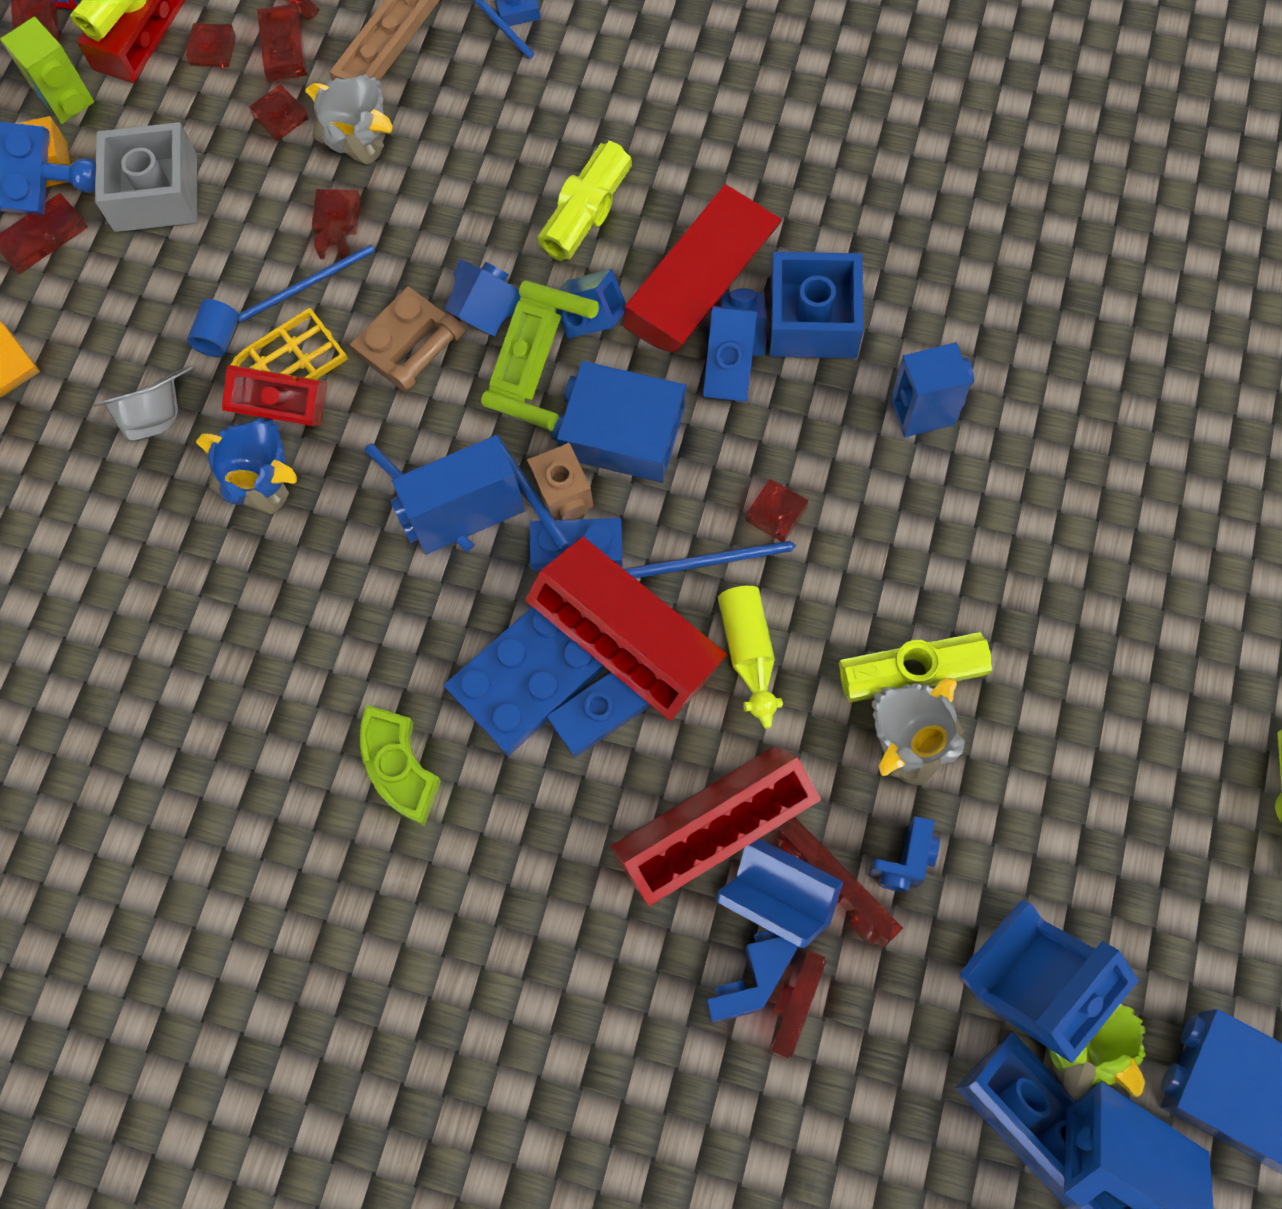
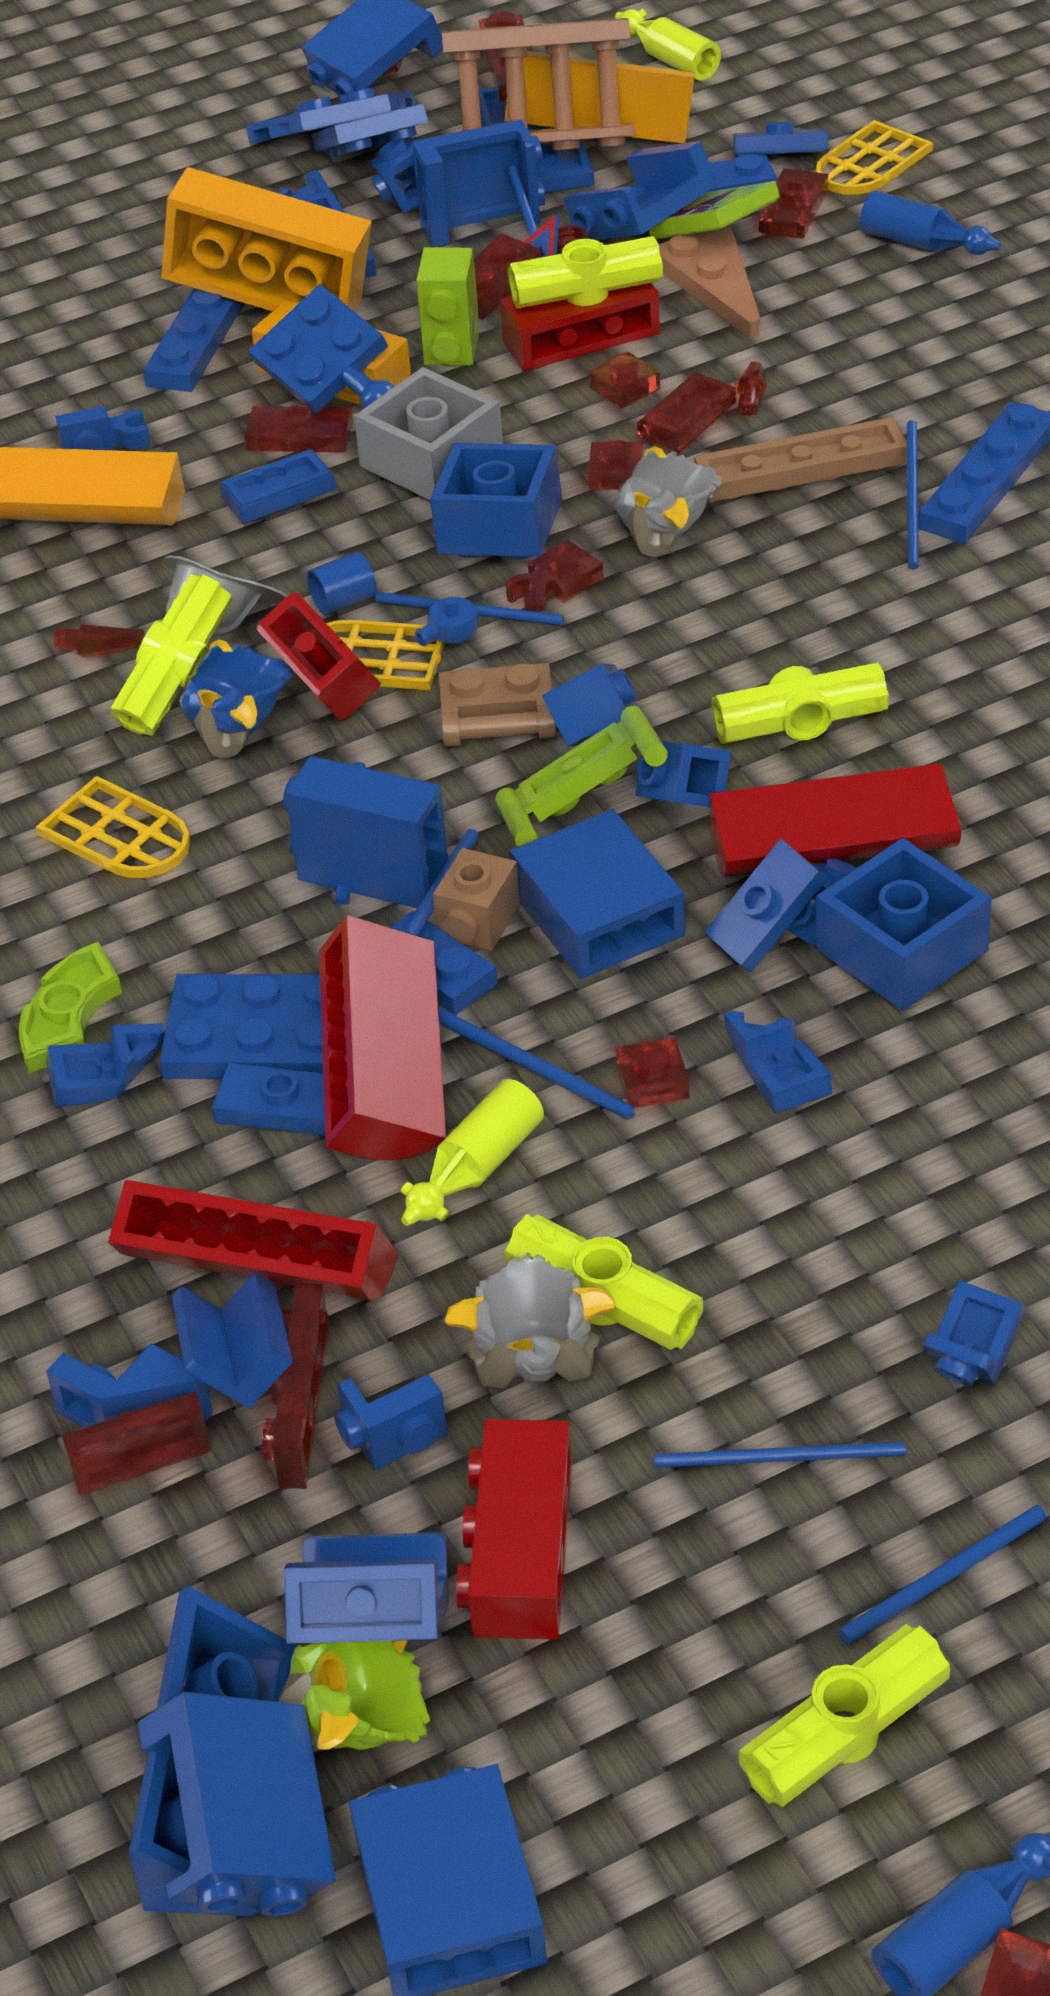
camera: 45 degrees right, 25 degrees down
blue brick [890,342,974,438] -> none
none -> yellow window [36,776,190,878]
none -> blue slope [46,1023,165,1107]
none -> clear red bar [54,624,144,658]
none -> neon yellow piece [110,574,232,736]
none -> blue plate [219,449,336,524]
none -> blue piece [415,597,479,646]
none -> blue brick [430,443,562,559]
none -> red brick [456,1419,573,1640]
none -> blue axle [654,1441,906,1468]
none -> blue slope [724,1011,833,1113]
none -> blue axle [838,1505,1047,1646]
none -> blue bracket [922,1280,1026,1386]

